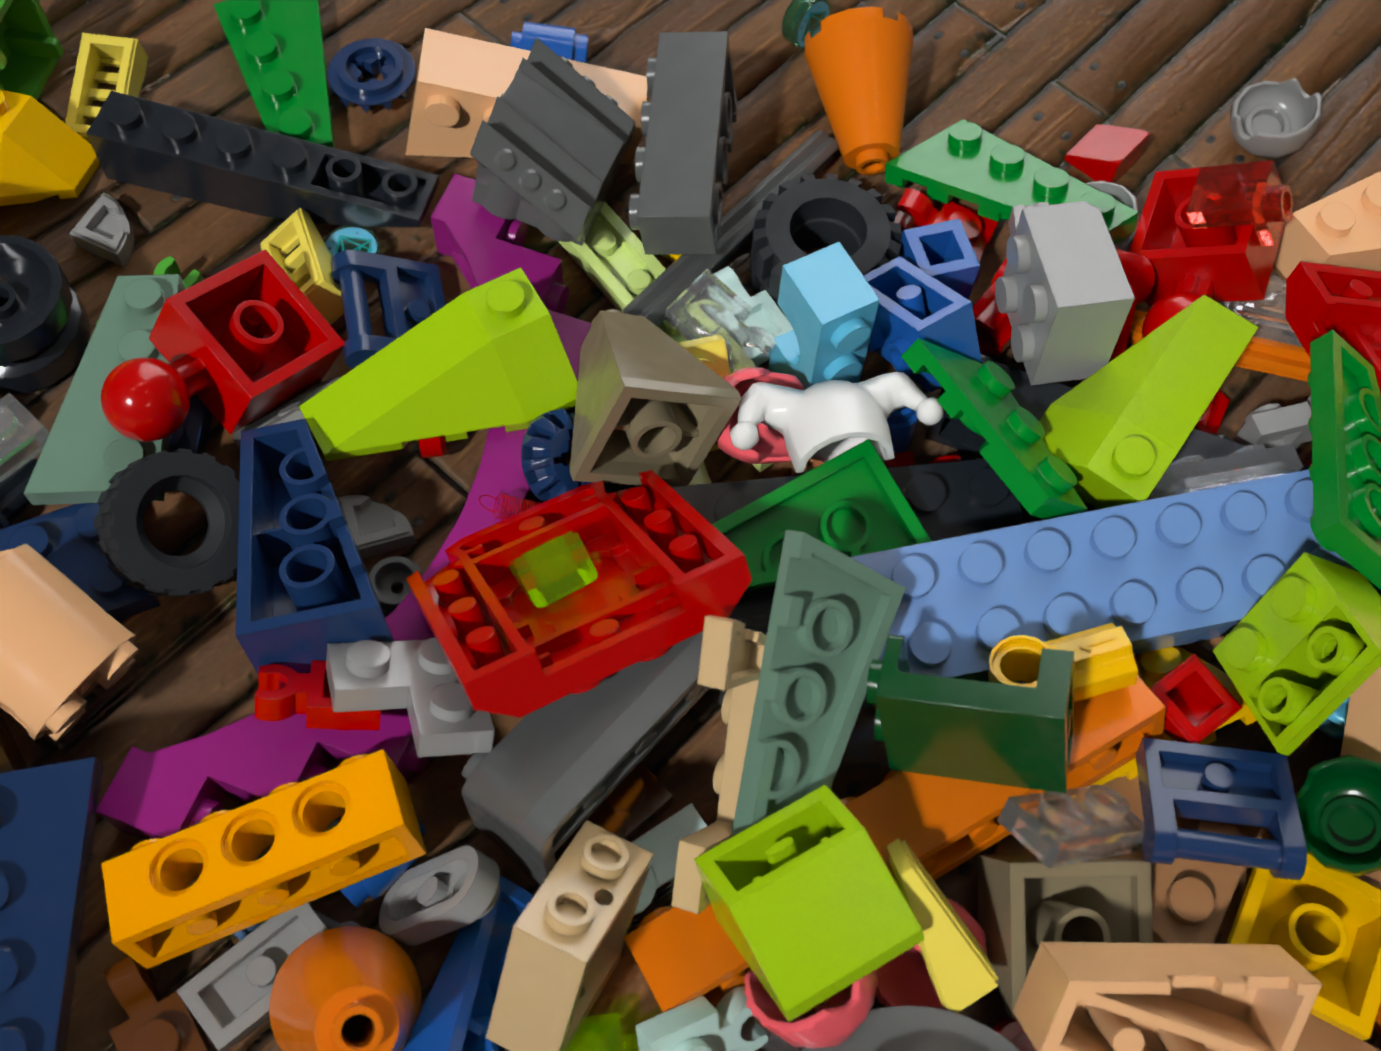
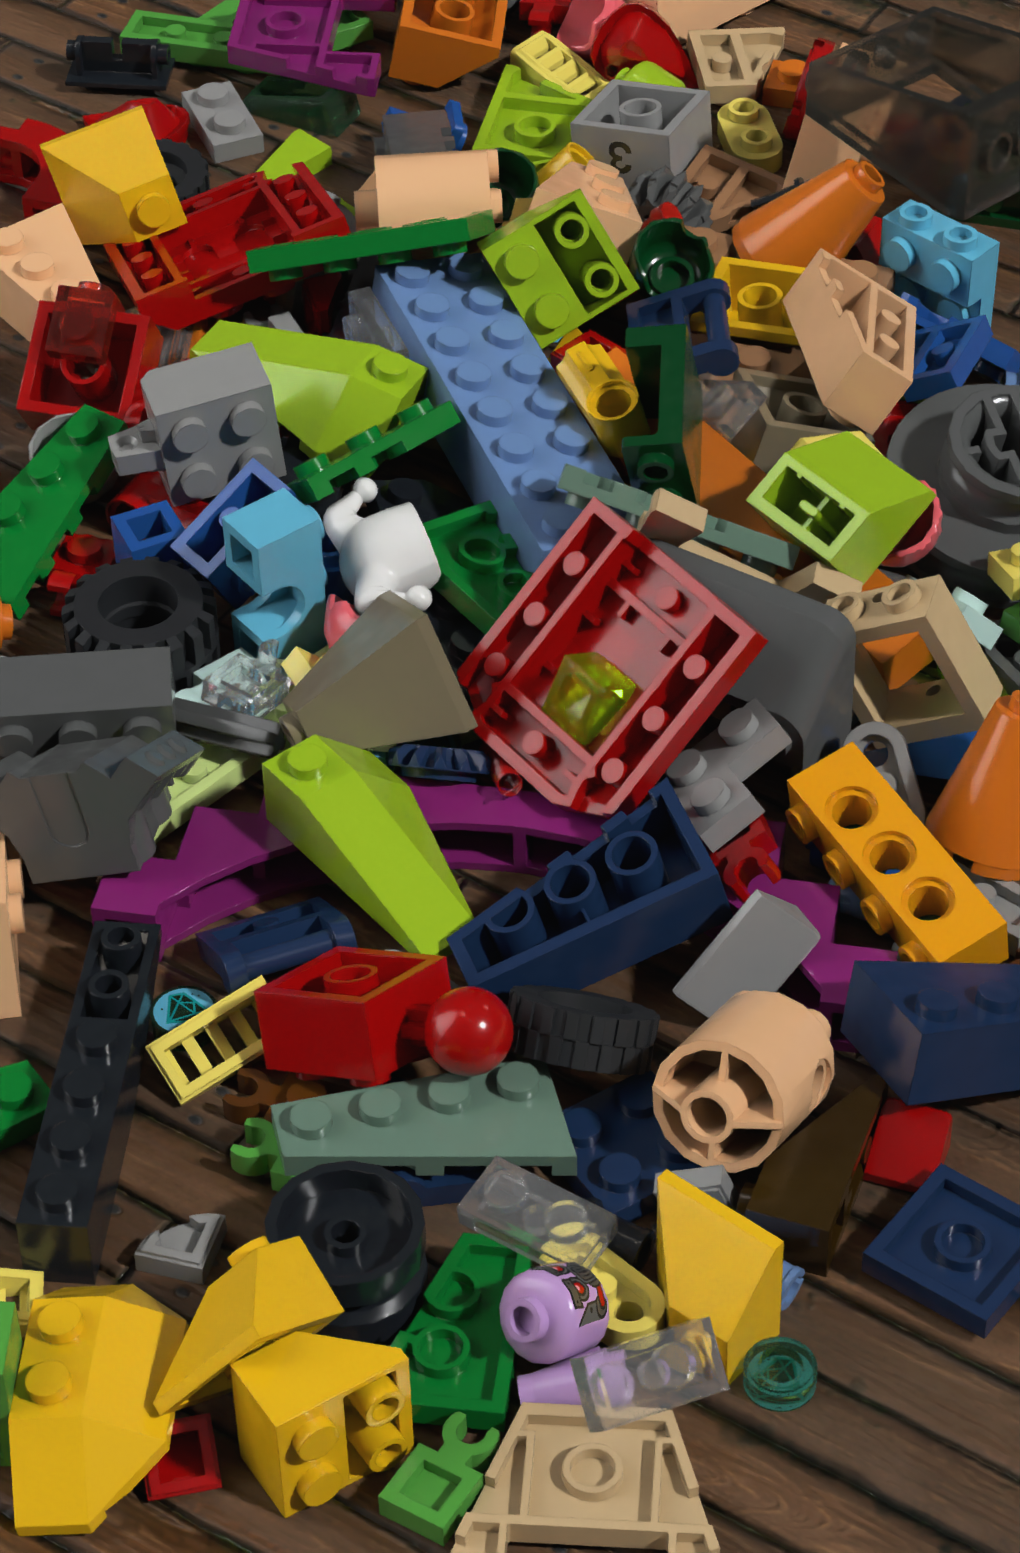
camera: 95 degrees left, 20 degrees down
none -> light grey slope [672,889,820,1018]

